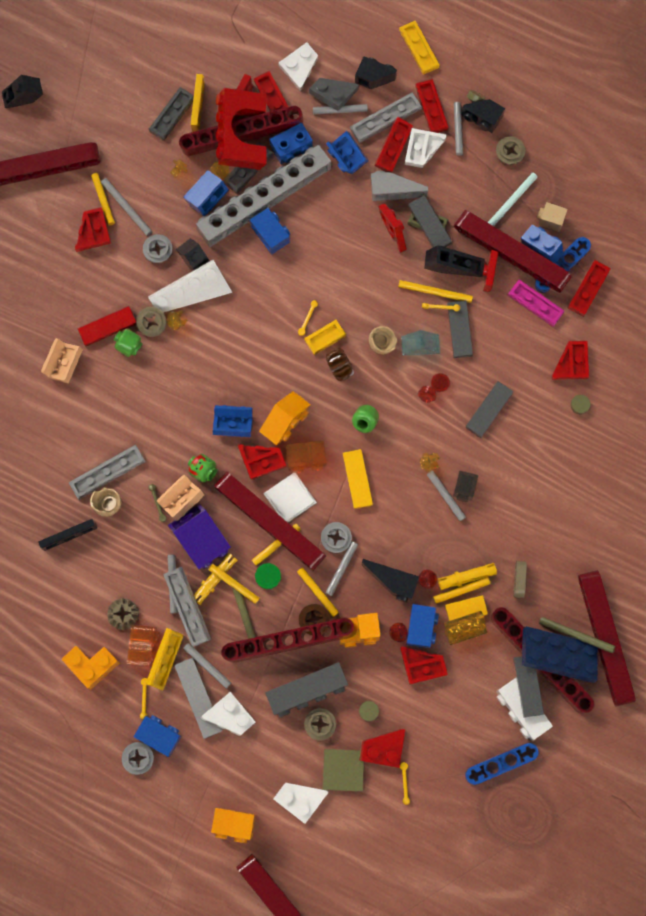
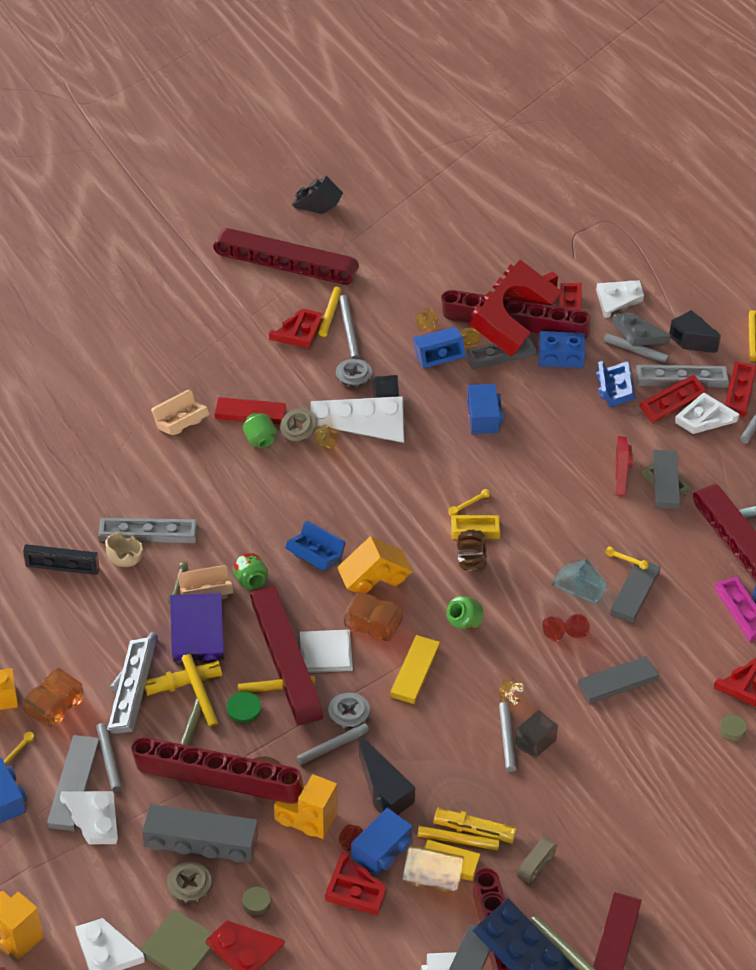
camera: 30 degrees right, 30 degrees down
dark tan gear [107,598,139,630] -> none
yellow tile [146,628,184,691] -> none
dark grey tile [149,87,194,140] -> none
yellow tile [190,74,205,132] -> none
light grey brick [196,145,331,247] -> none
red wing [238,444,287,480] -> none
yellow bar [297,567,339,617] -> none
tan hair [369,326,397,355] -> none
light grey slope [371,171,428,201] -> none
yellow bar [398,280,473,303] -> none
clear red plate [419,569,437,589] -> none
black slope [424,245,485,277] -> none
red plate [483,250,498,292] -> none

